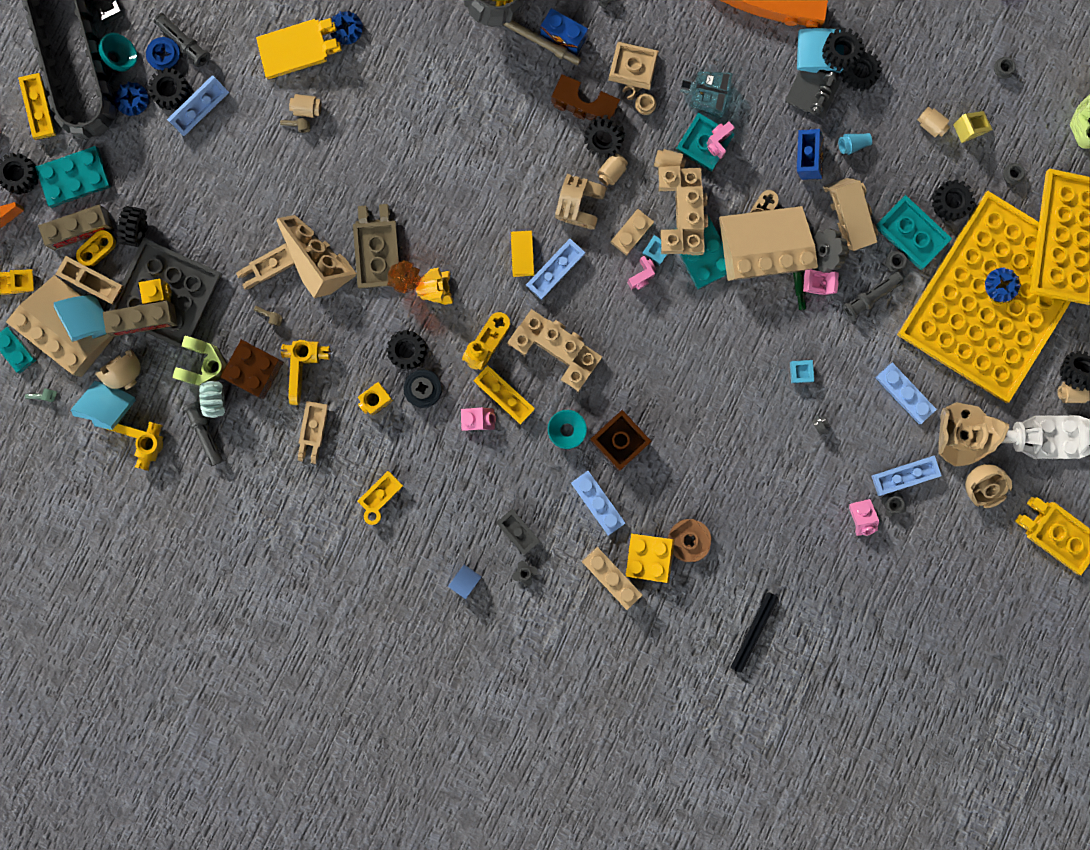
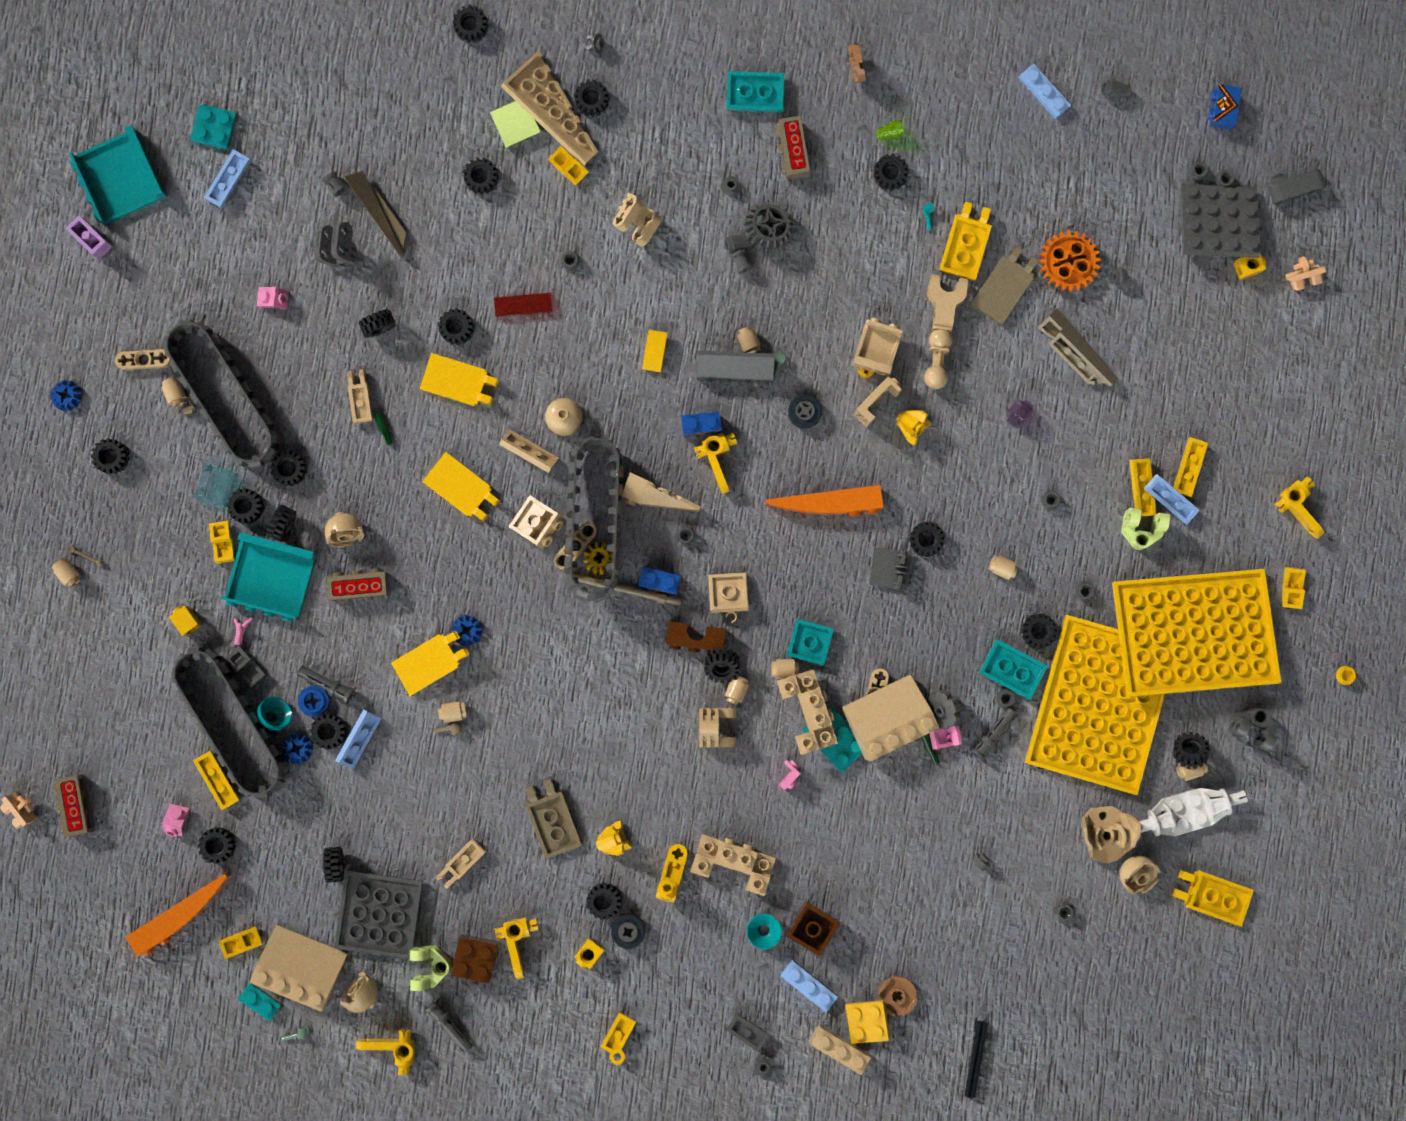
camera: 20 degrees left, 0 degrees up
teal plate [35,146,111,208] -> none
dark tan brick [38,204,114,250] -> none
medium azure slope [54,295,106,342] -> none
tan slope [55,256,123,305] -> none
medium azure slope [71,381,136,430] -> none
yellow plate [76,230,116,267] -> none
dark tan brick [103,301,178,337] -> none
yellow brick [139,278,171,305] -> none
light aqua gear [199,381,225,418] -> none
dark tan hand [254,306,282,326] -> none
tan wedge [277,215,357,298] -> none
tan hinge [298,401,329,464] -> none
clear orange brick [387,261,421,294] -> none
medium blue brick [448,564,481,599] -> none
bright pink bracket [461,407,496,431] -> none
yellow plate [473,365,535,425] -> none
yellow slope [511,231,534,277] -> none
light blue plate [526,239,585,300] -> none
tan plate [610,209,654,256] -> none
tan plate [635,93,656,115] -> none
medium azure plate [642,235,667,266] -> none
clear light blue torso [680,71,732,119] -> none
bright pink bracket [707,122,734,159] -> none
medium azure plate [790,360,814,383] -> none
medium azure slope [797,28,844,73] -> none
blue brick [797,129,824,180] -> none
black tyre [822,28,864,71] -> none
tan wedge [823,178,878,251] -> none
medium azure cone [838,133,872,155] -> none
bright pink bracket [849,499,879,536] -> none
light blue plate [871,456,941,496] -> none
light blue plate [875,362,937,424] -> none
light yellow slope [953,111,992,143] -> none
blue gear [985,267,1021,302] -> none

